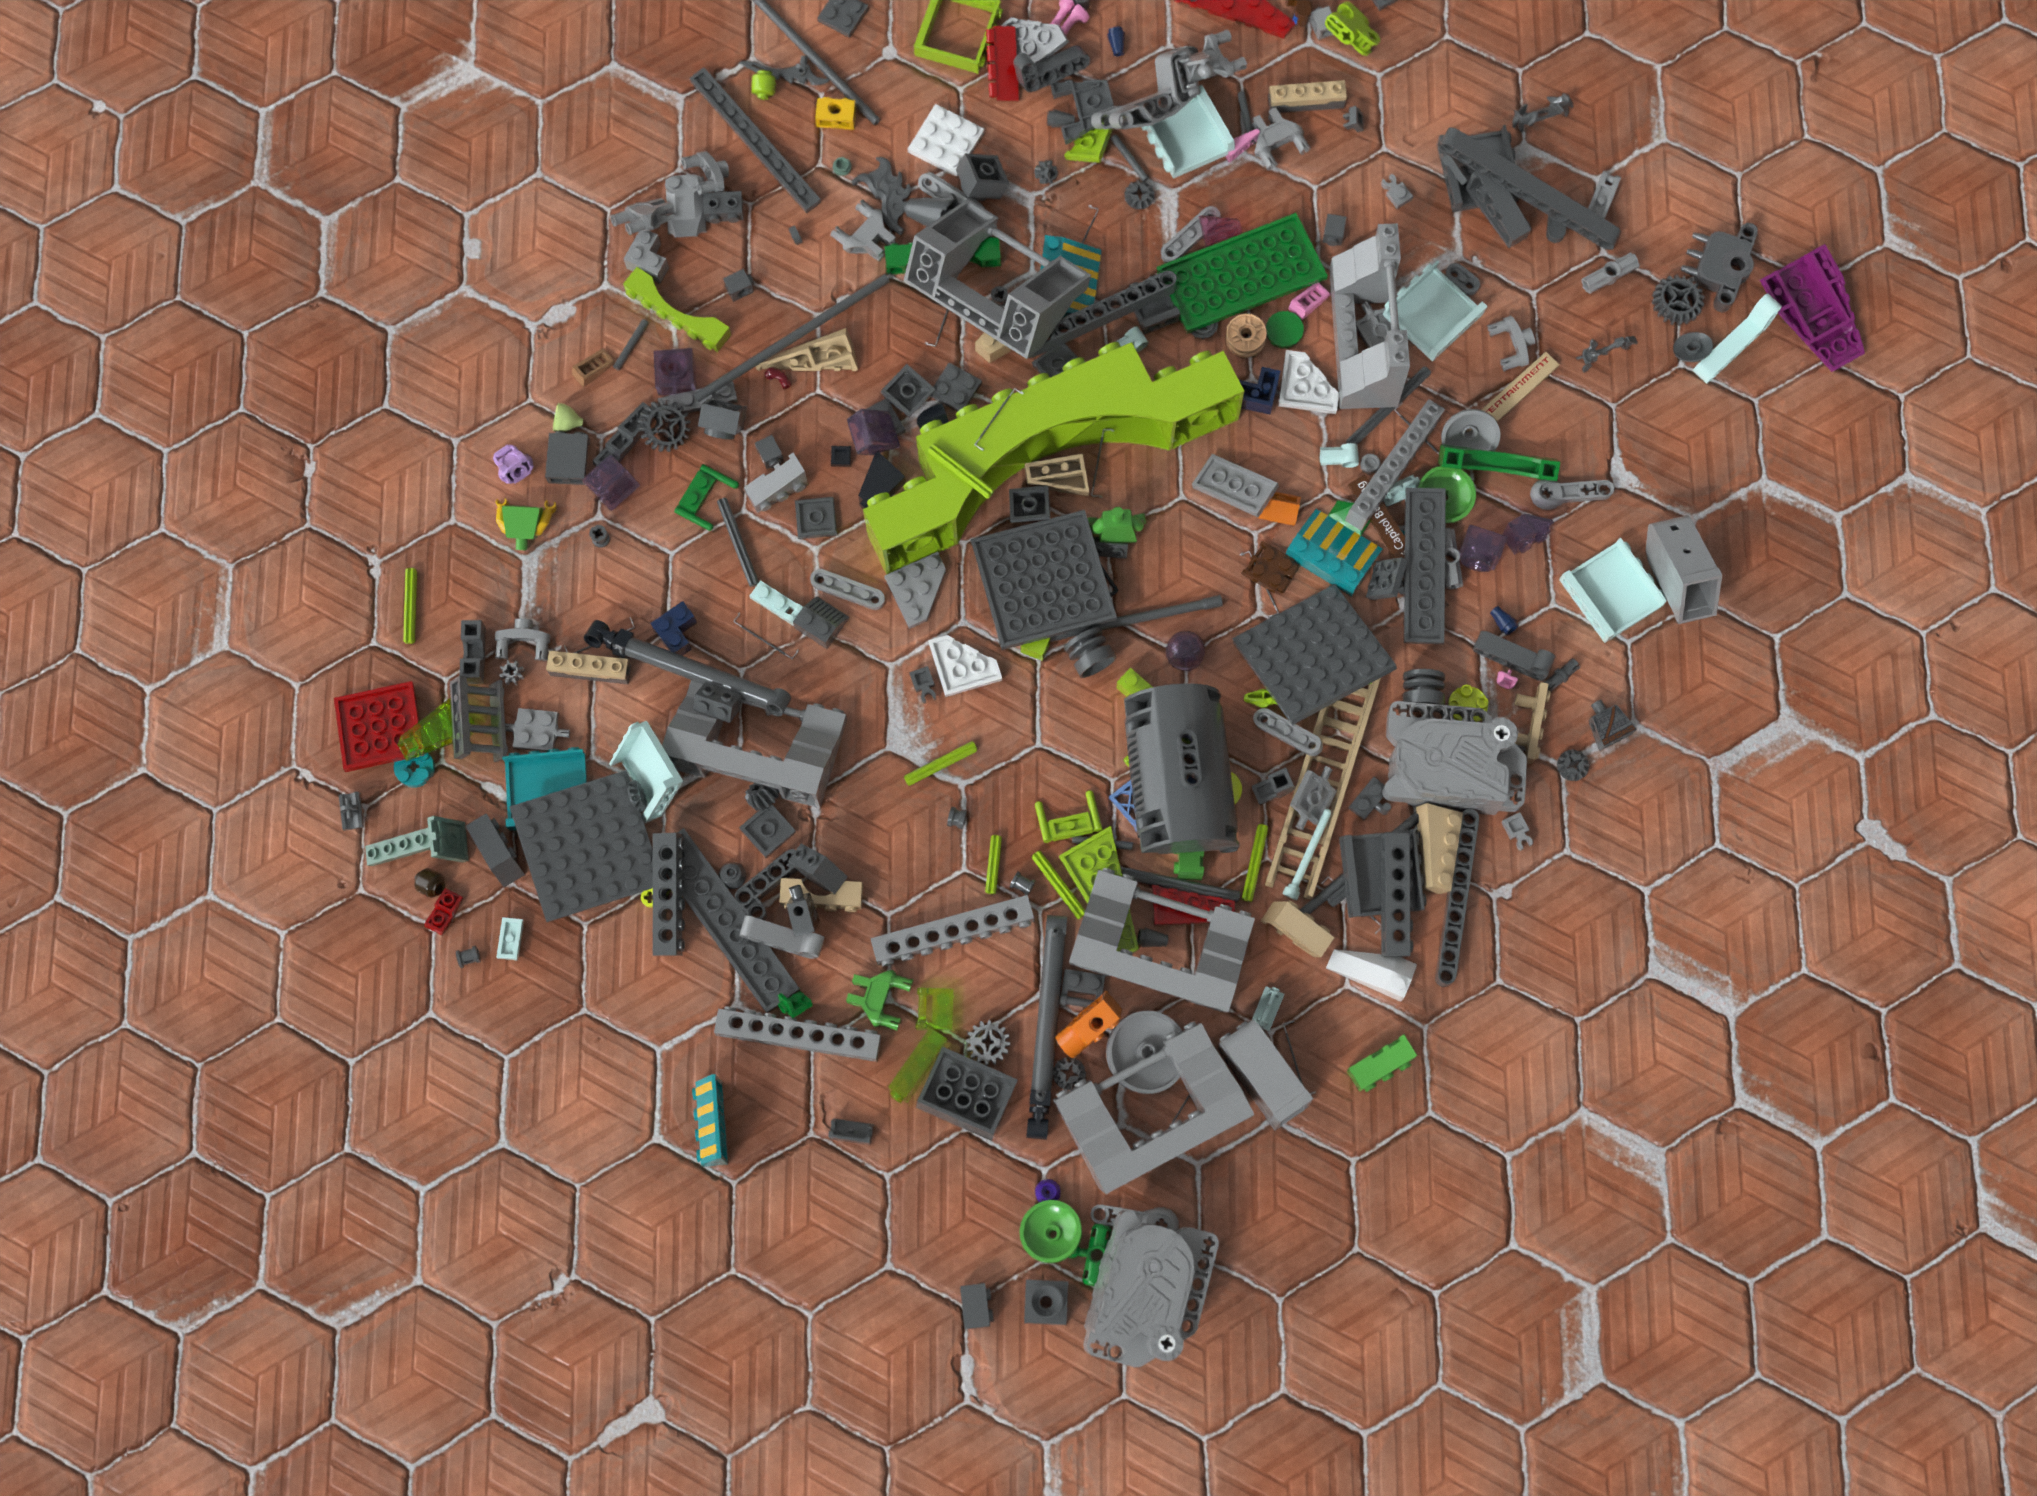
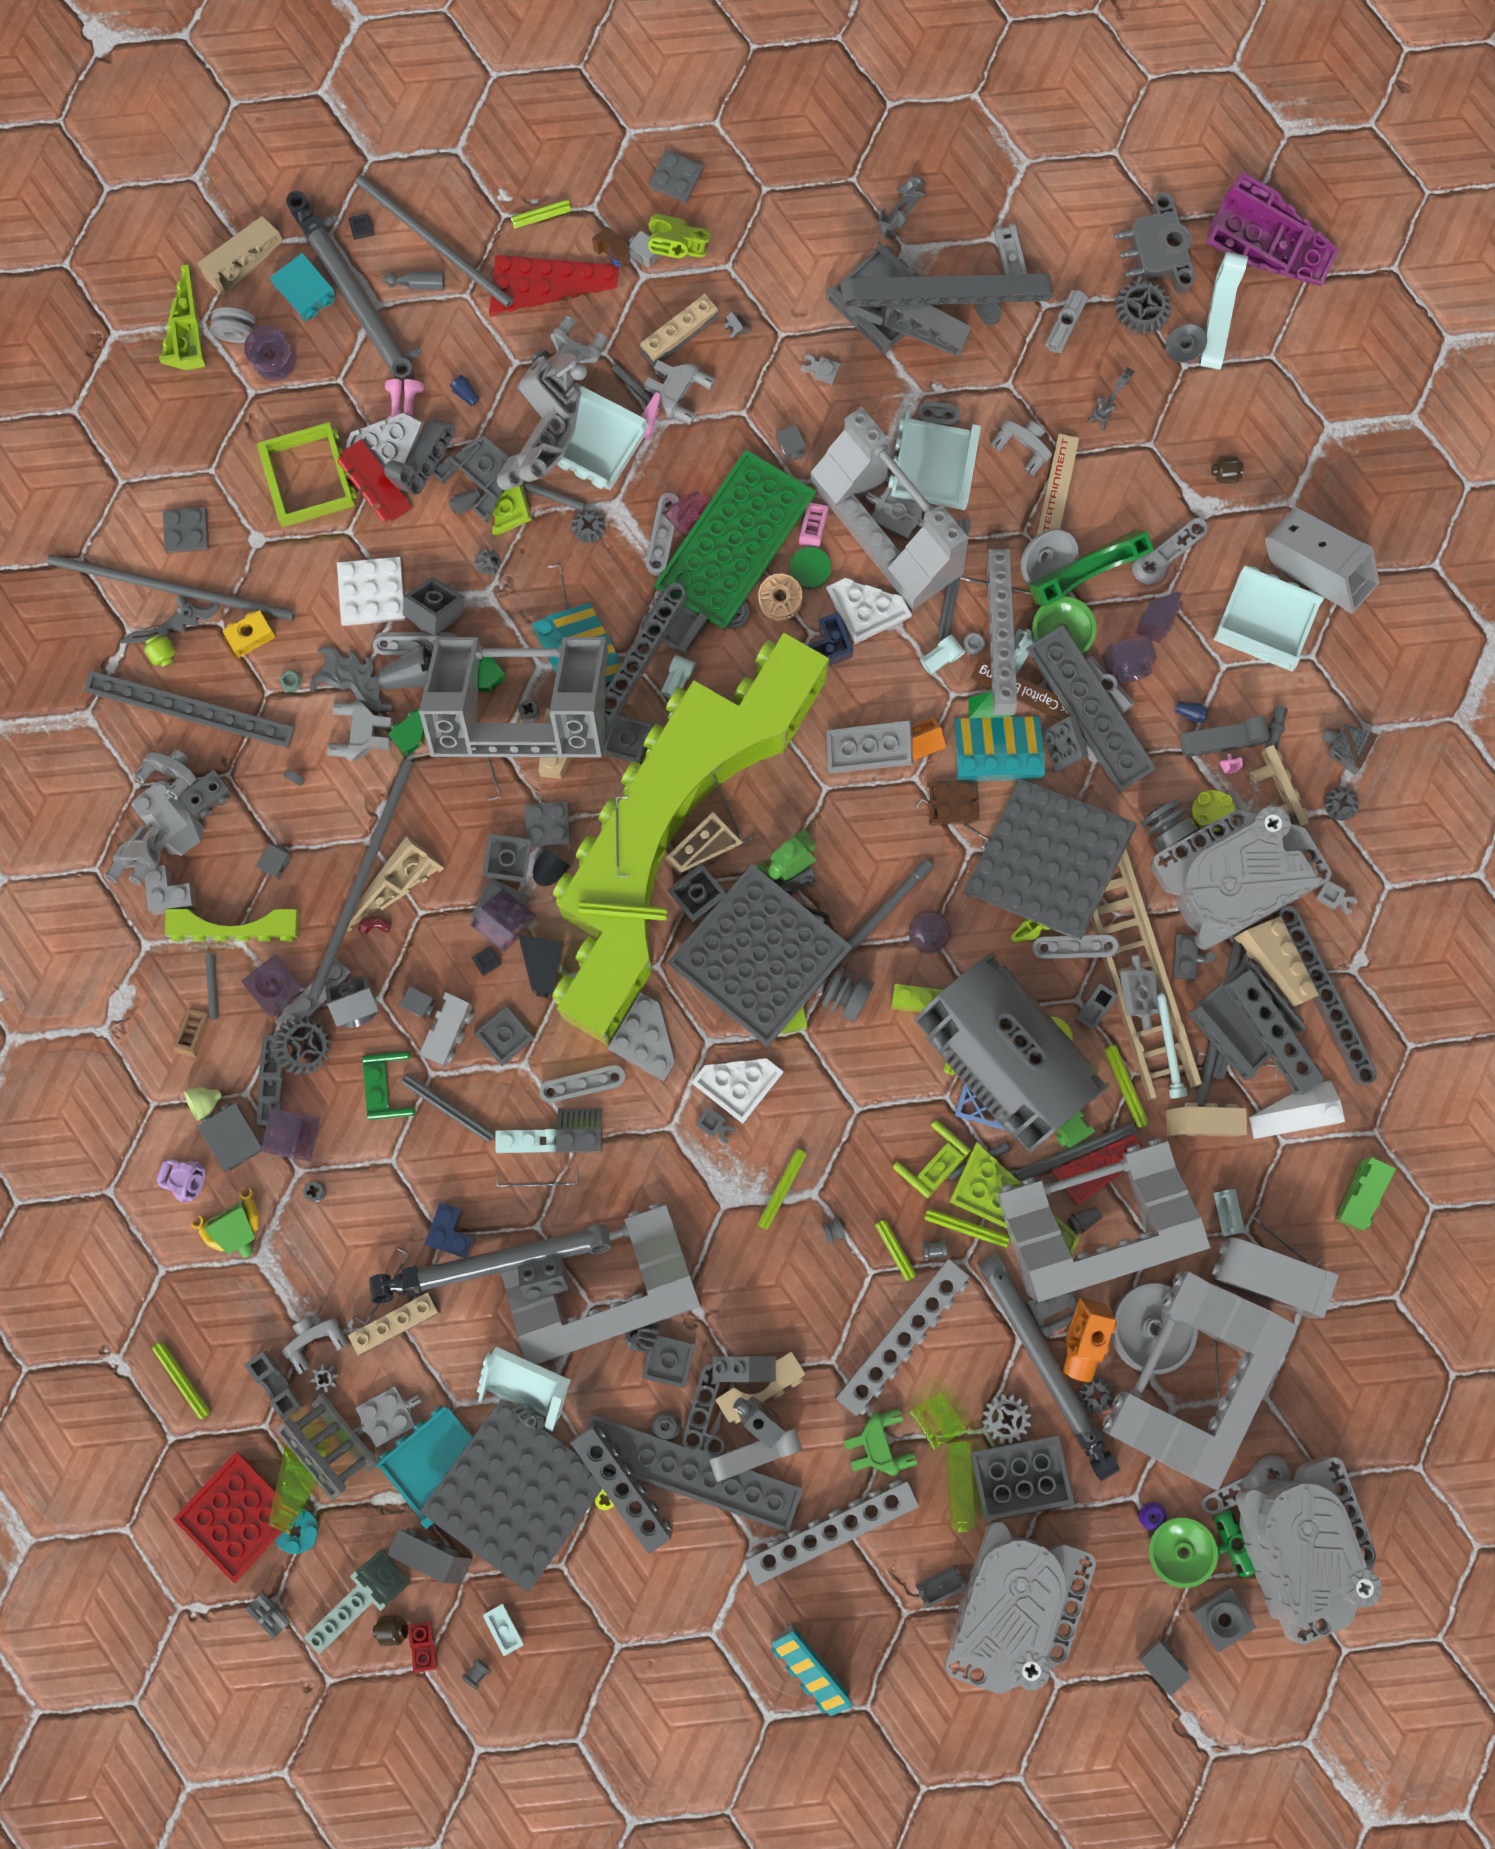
camera: 35 degrees left, 5 degrees up
green bracket [778,991,813,1018] -> none
none -> light grey piece [944,1521,1096,1694]
none -> dark brown head [1211,456,1244,484]

